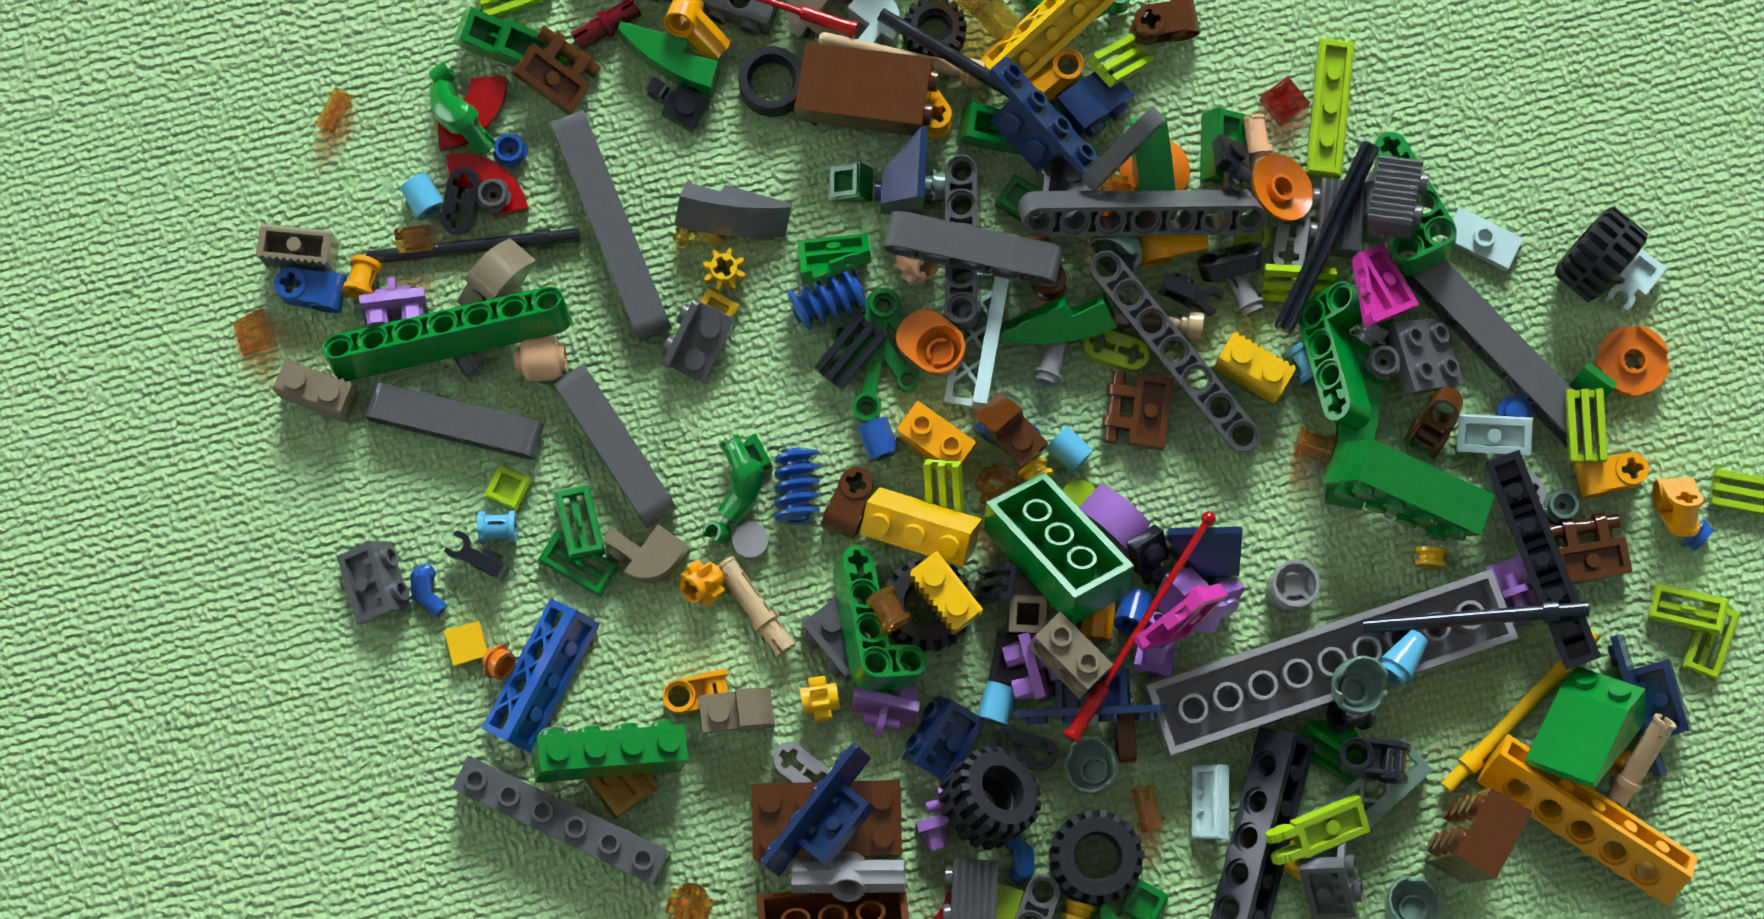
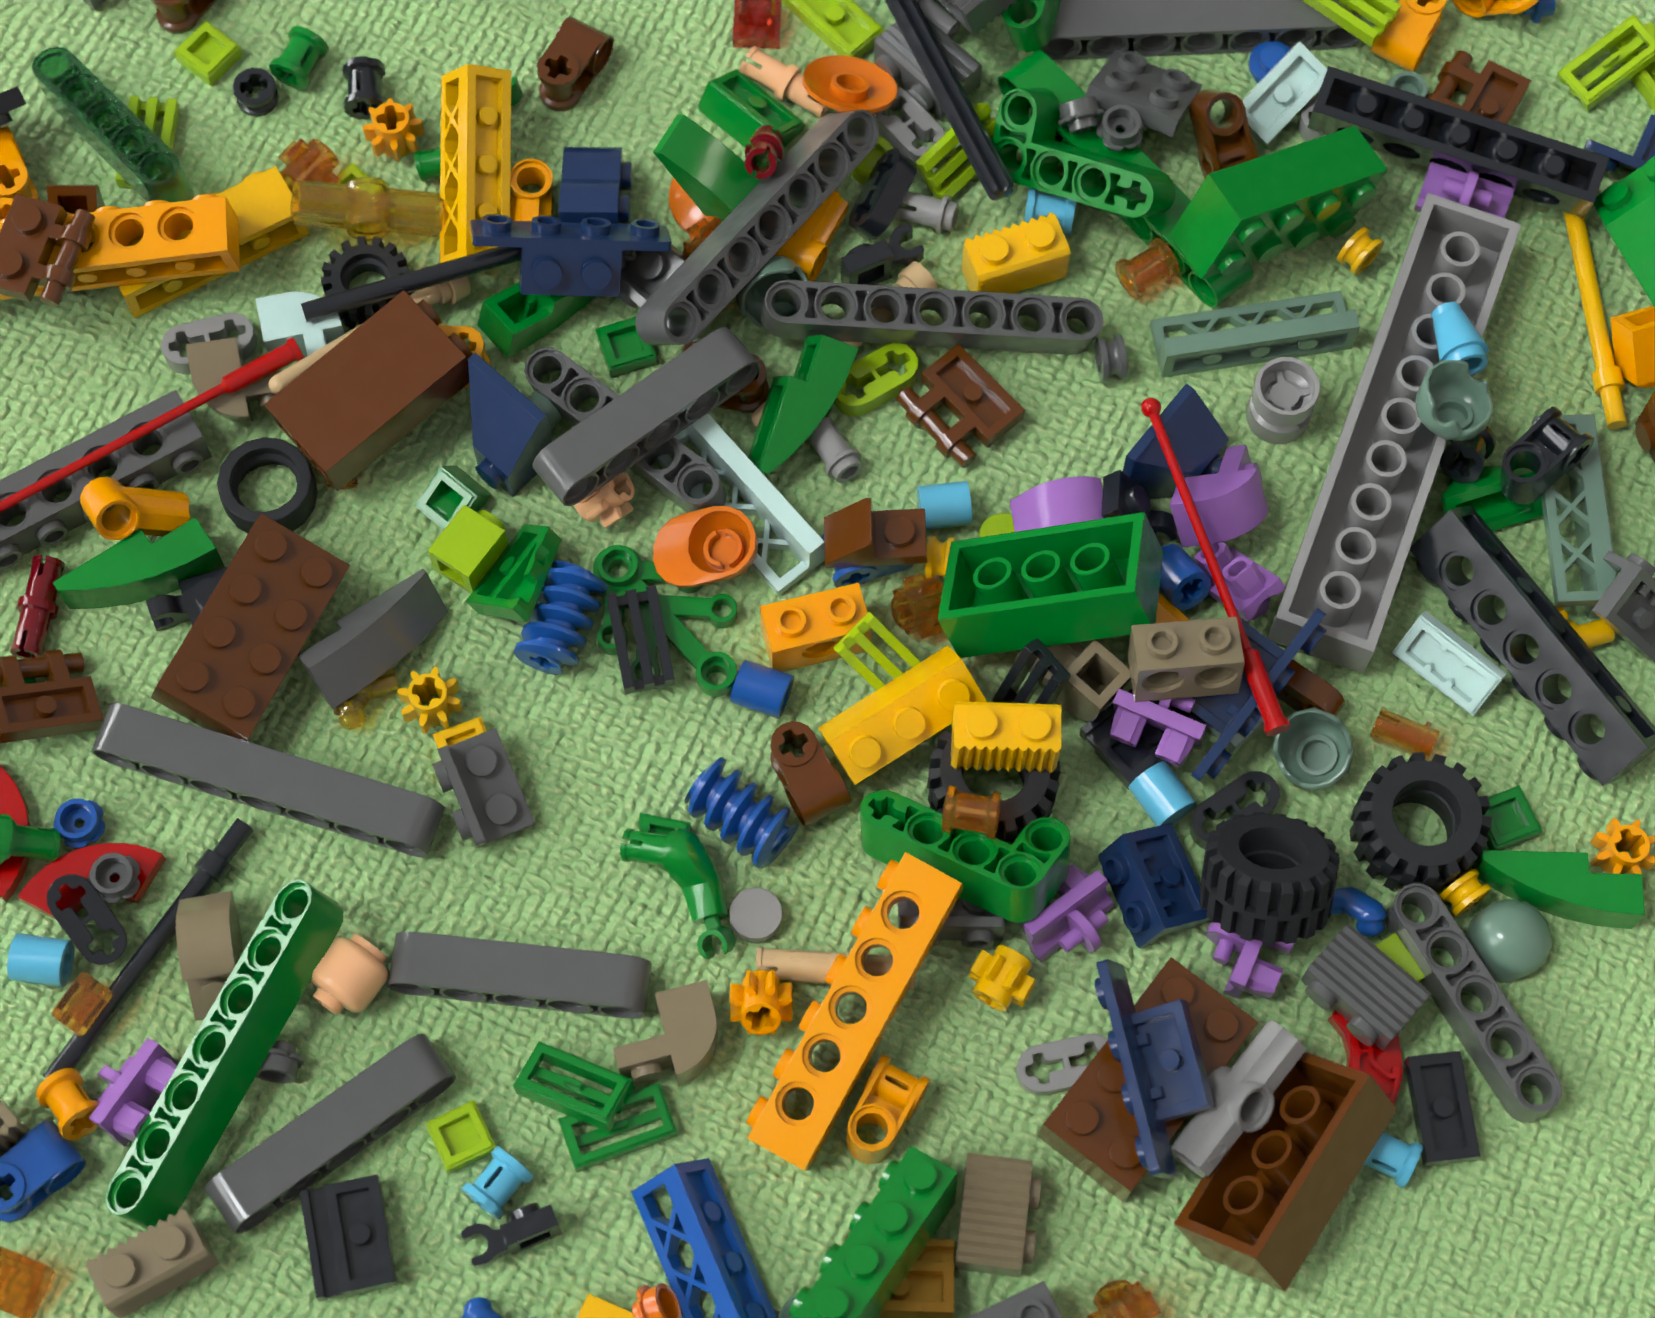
camera: 50 degrees left, 10 degrees down
dark tan brick [698,688,775,734] -> none
dark grey beam [1080,106,1166,192] -> none
lime tile [1087,34,1155,88] -> none
dark pink wing [1133,583,1228,651] -> none
black plate [1211,134,1252,194] -> none
lime hinge [1264,794,1371,865] -> none
dark pink wing [1352,243,1419,329] -> none
black bar [1363,600,1589,634] -> none
none -> reddish brown brick [151,513,350,741]
none -> black plate [299,1174,398,1302]
none -> lime brick [428,504,508,594]
none -> dark red pin [745,125,784,179]
none -> light orange brick [746,852,964,1171]
none -> dark tan brick [954,1153,1041,1277]
none -> dark grey bush [1095,335,1128,382]
none -> sand green fence [1150,291,1360,378]

